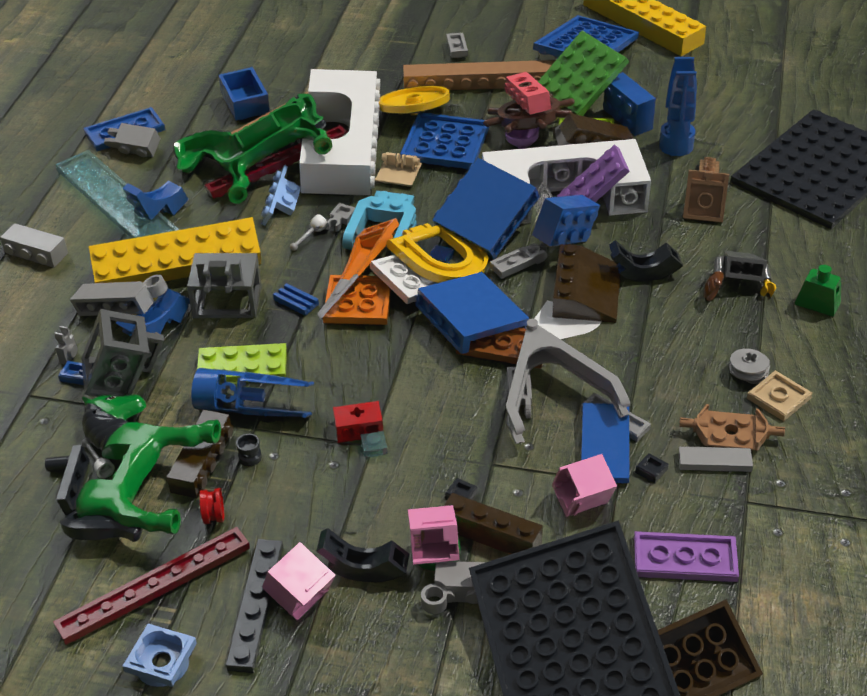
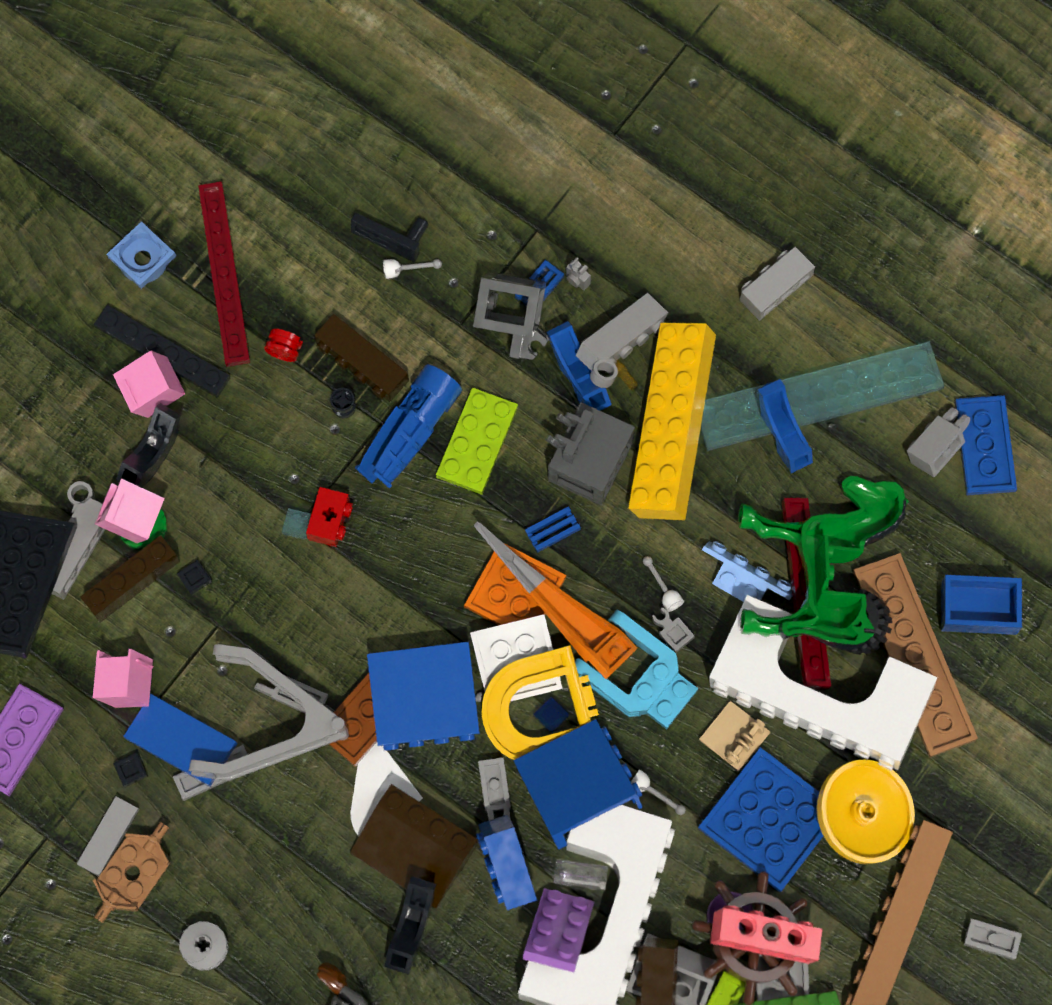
camera: 115 degrees right, 30 degrees up
green animal [60,394,221,542] -> none
tan tile [747,370,812,422] -> none

